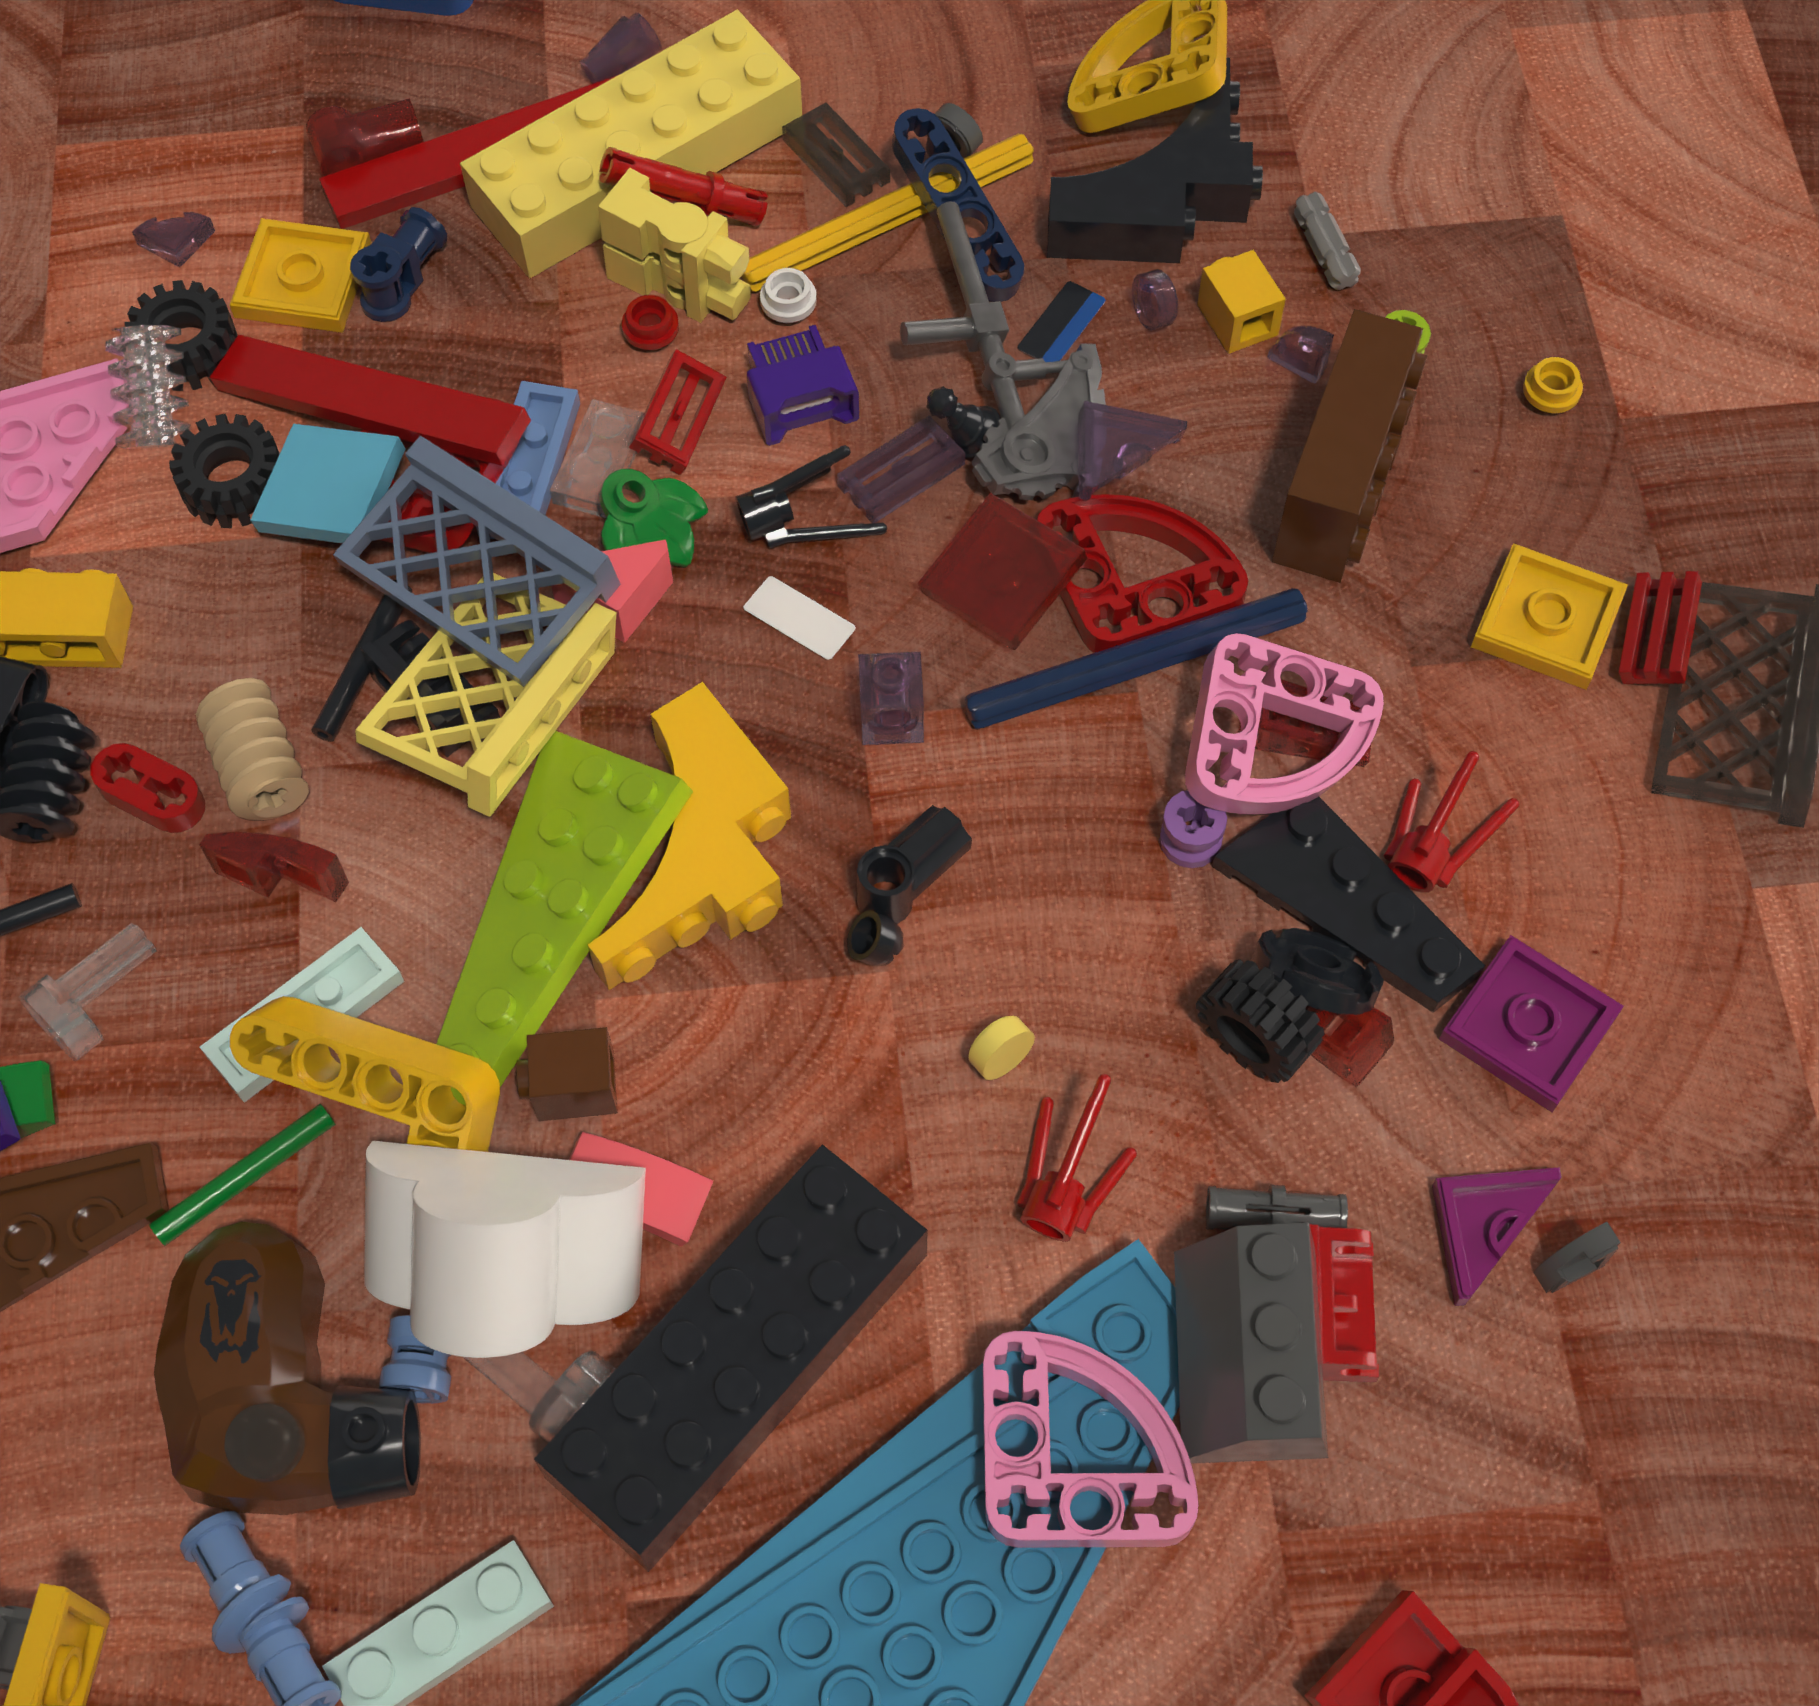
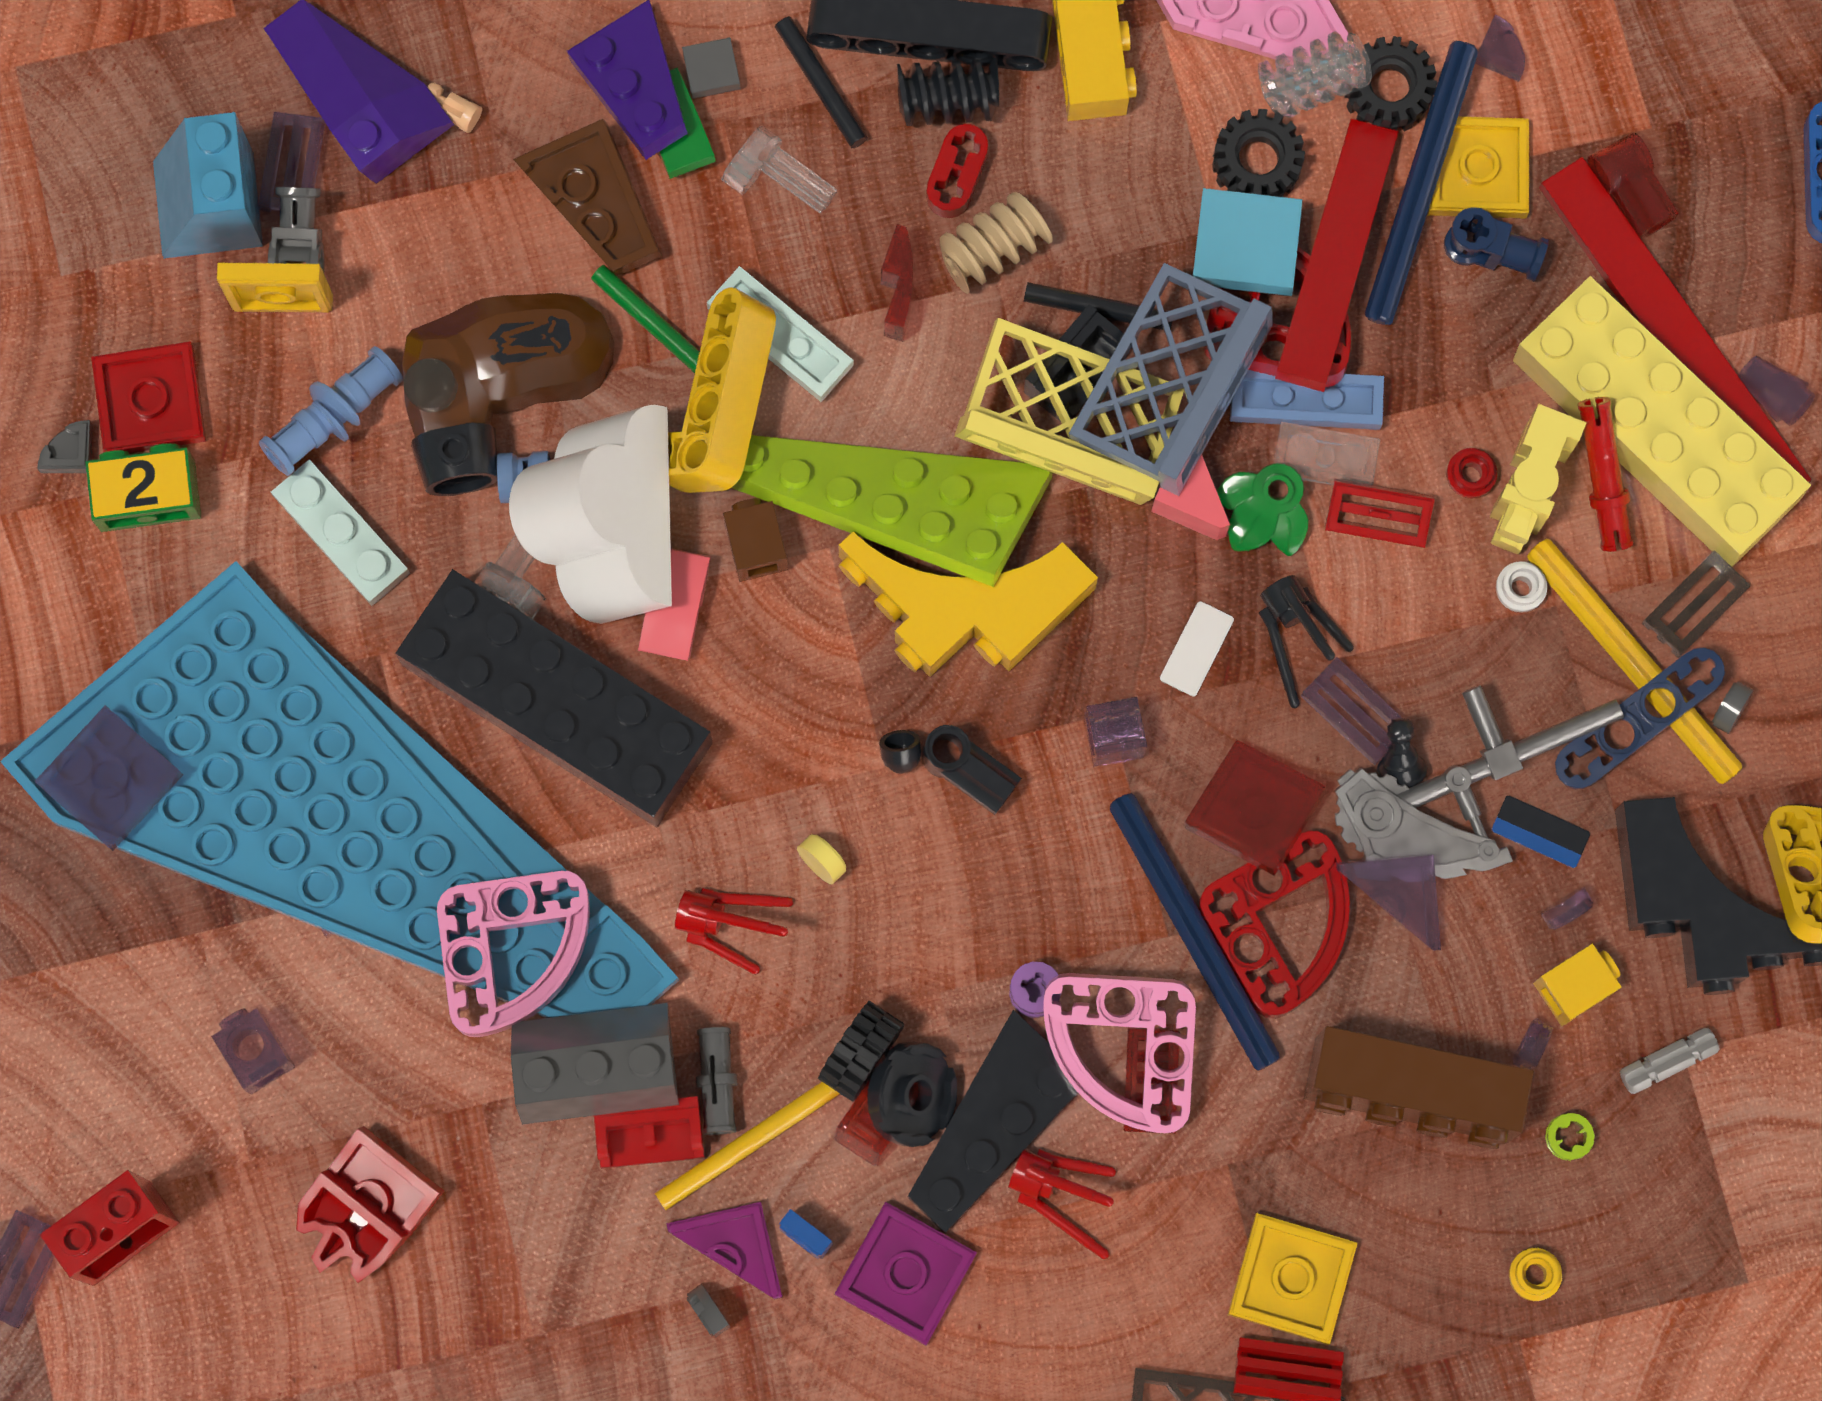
camera: 80 degrees right, 15 degrees up
dark purple piece [746,325,859,446] -> none
none -> yellow bar [654,1082,840,1210]
none -> blue tile [779,1209,833,1259]
none -> dark blue axle [1365,40,1478,325]

